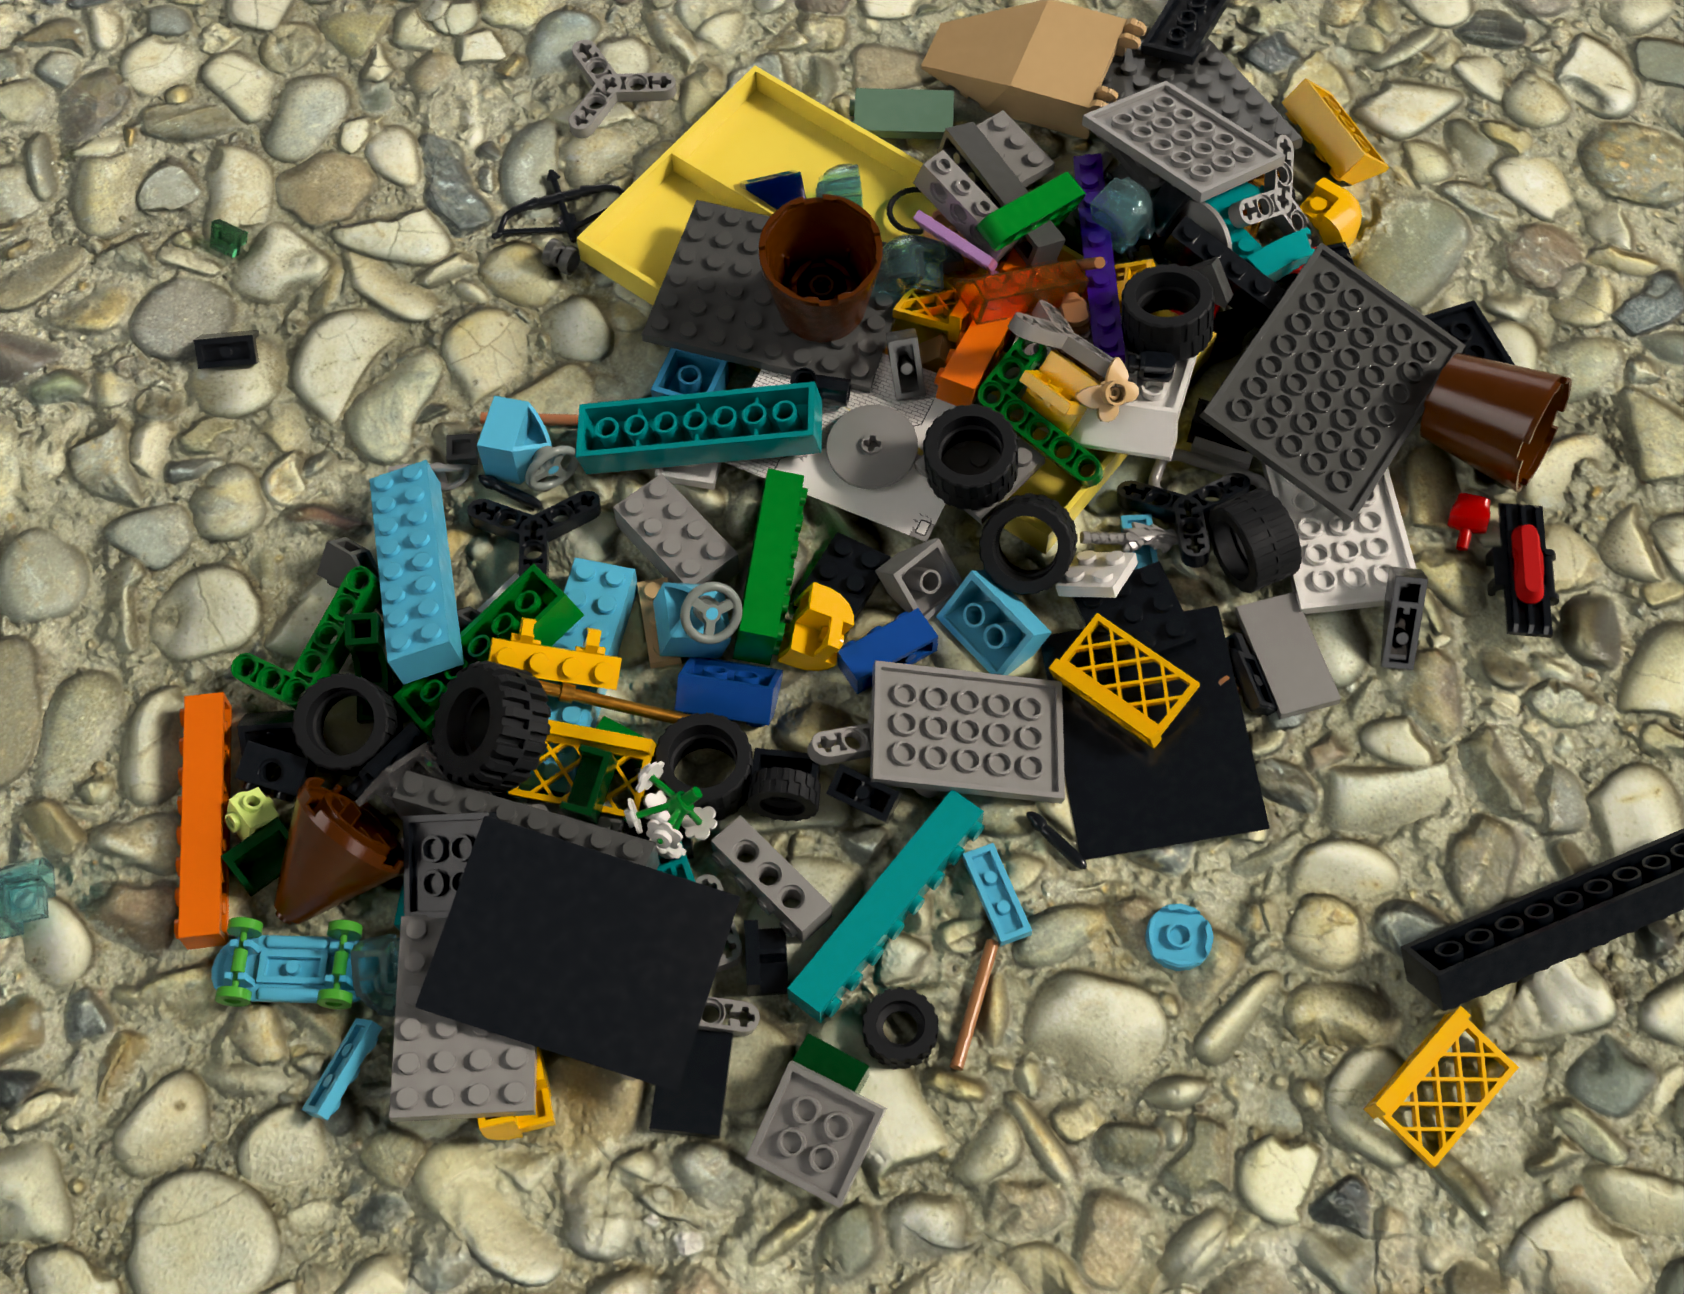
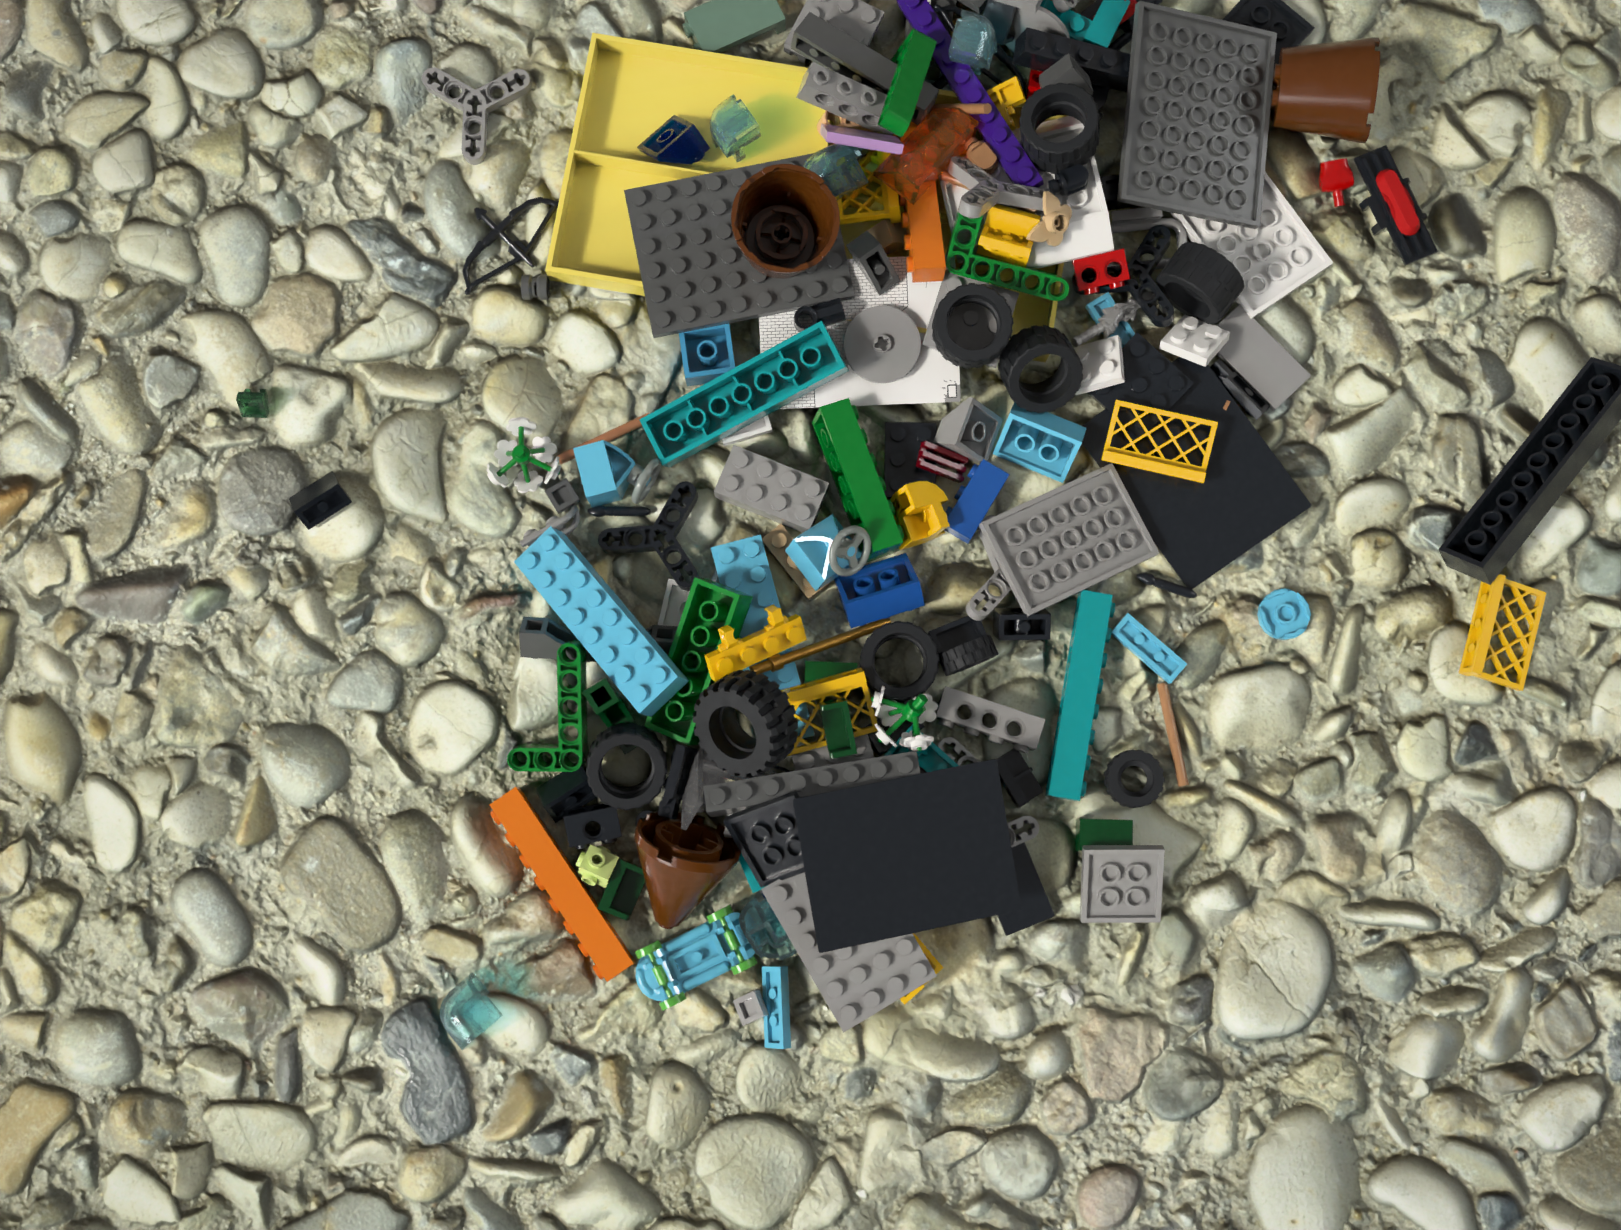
camera: 30 degrees left, 20 degrees up
black tyre [887,187,923,234] -> none
black slope [1381,566,1428,670] -> none
none -> white plant [486,417,561,493]
none -> light grey plate [733,990,769,1026]
none -> dark red tile [916,441,969,483]
none -> red brick [1072,248,1130,295]
none -> white plate [1159,314,1230,367]

